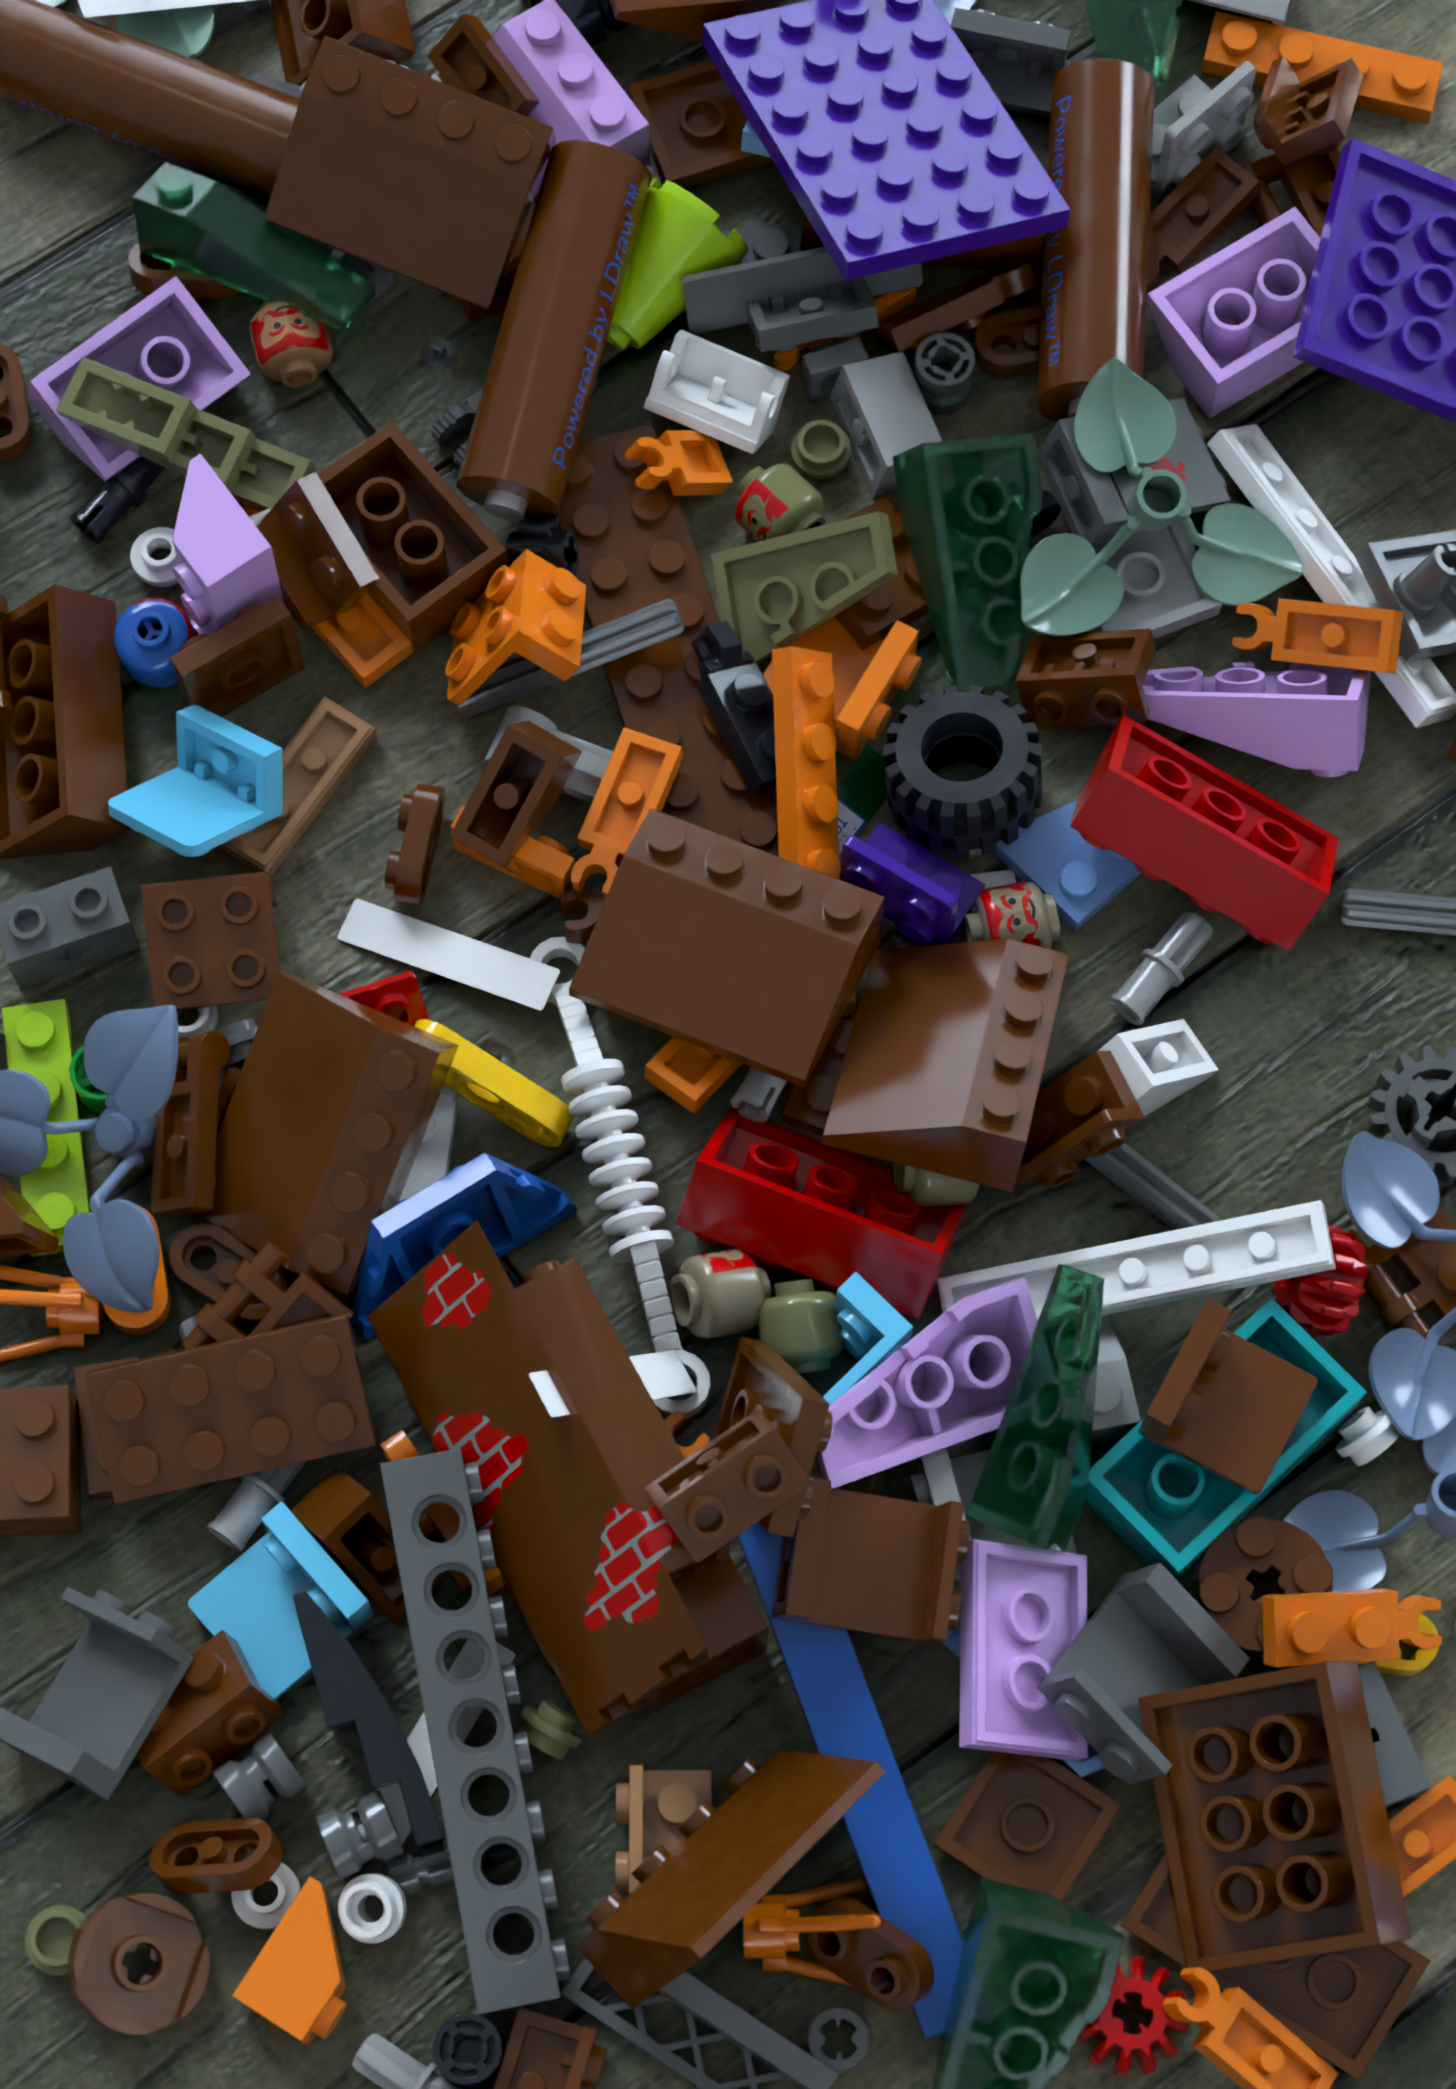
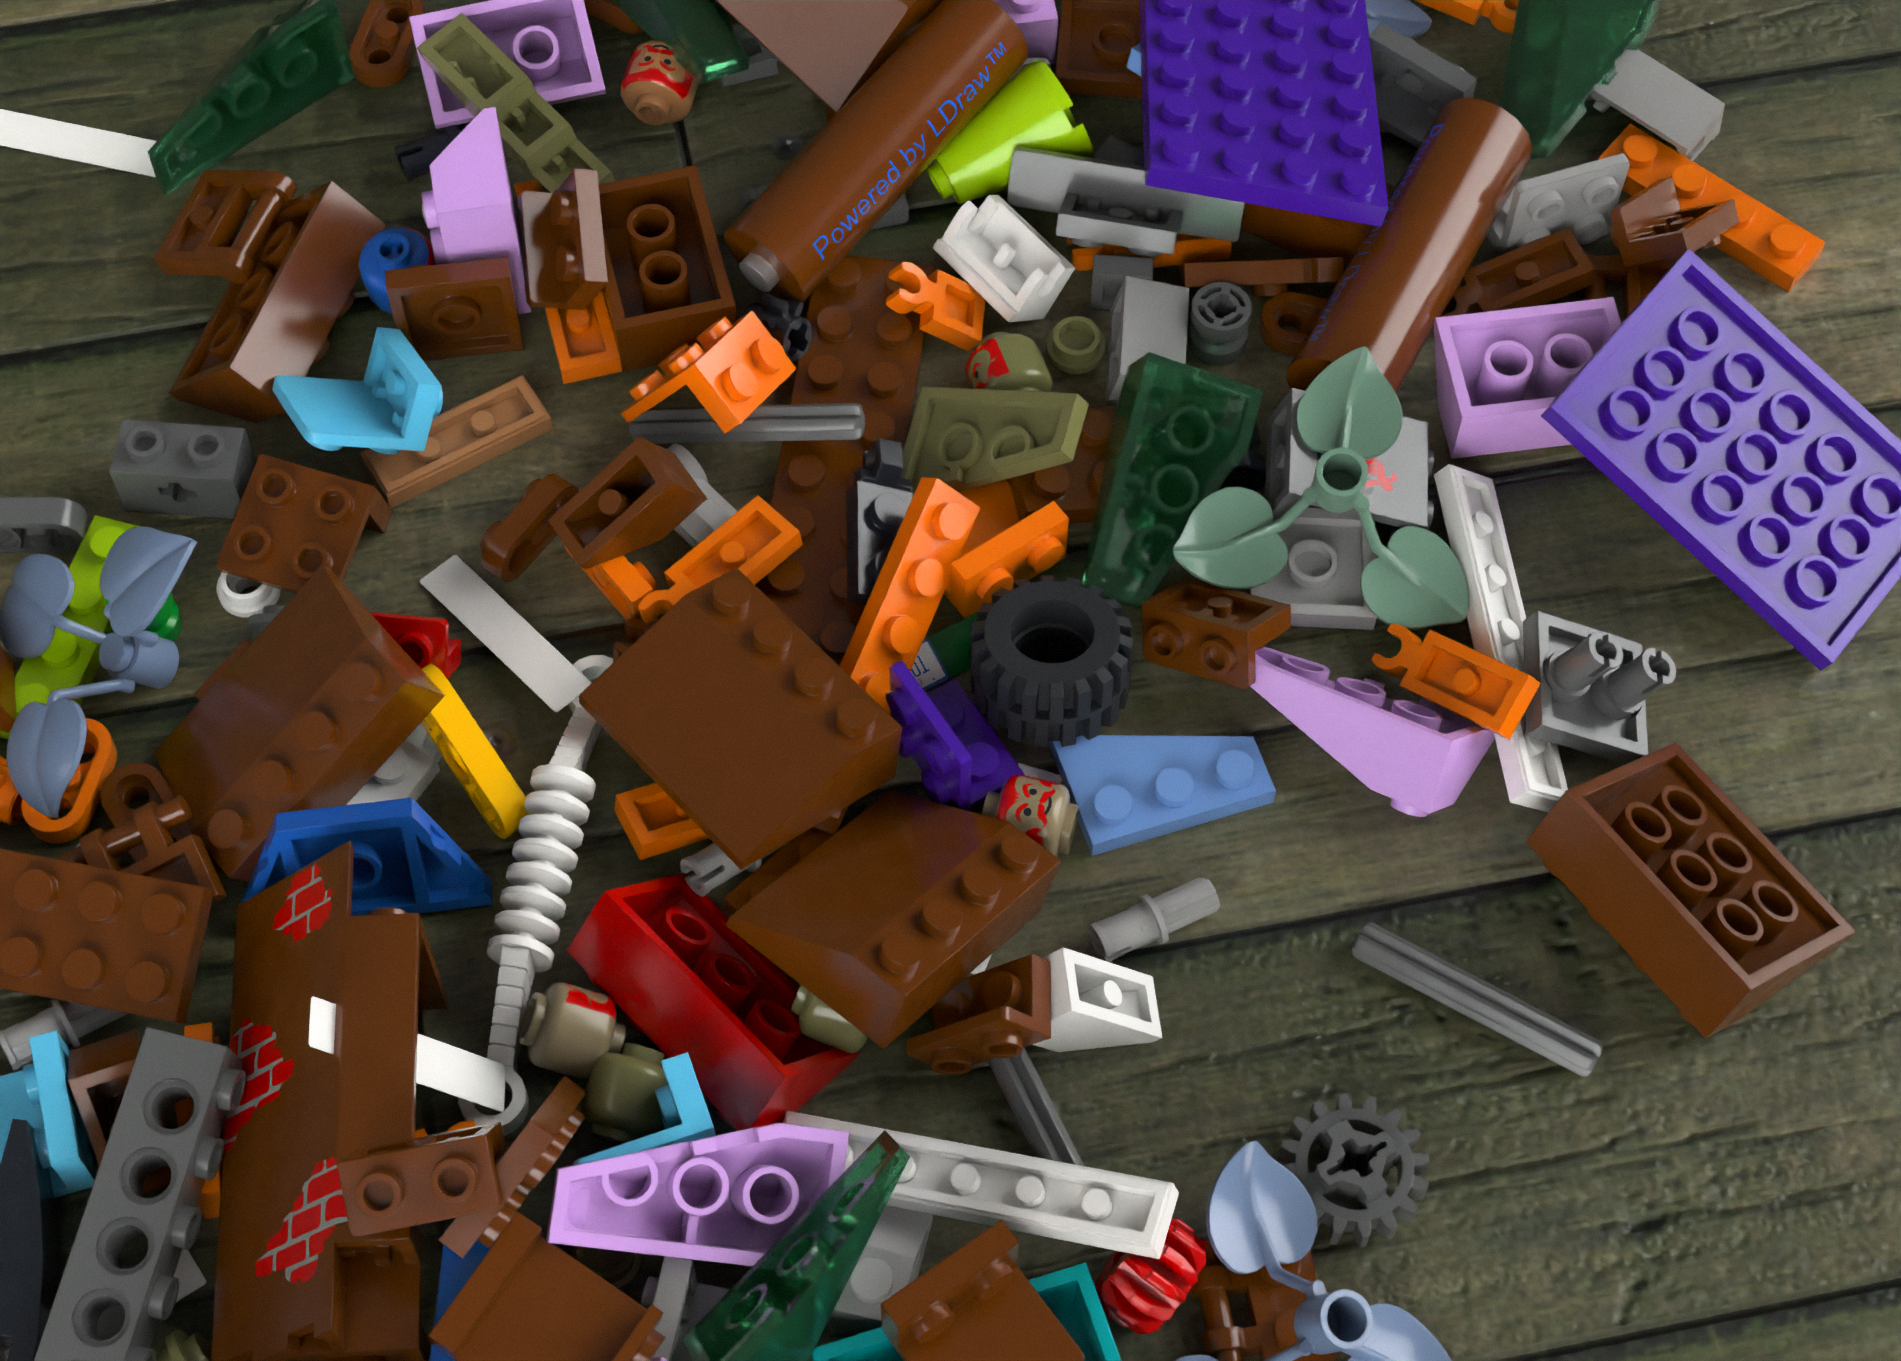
camera: 25 degrees right, 10 degrees down
reddish brown plate [151,1031,230,1217] -> none
red slope [1070,714,1339,951] -> none

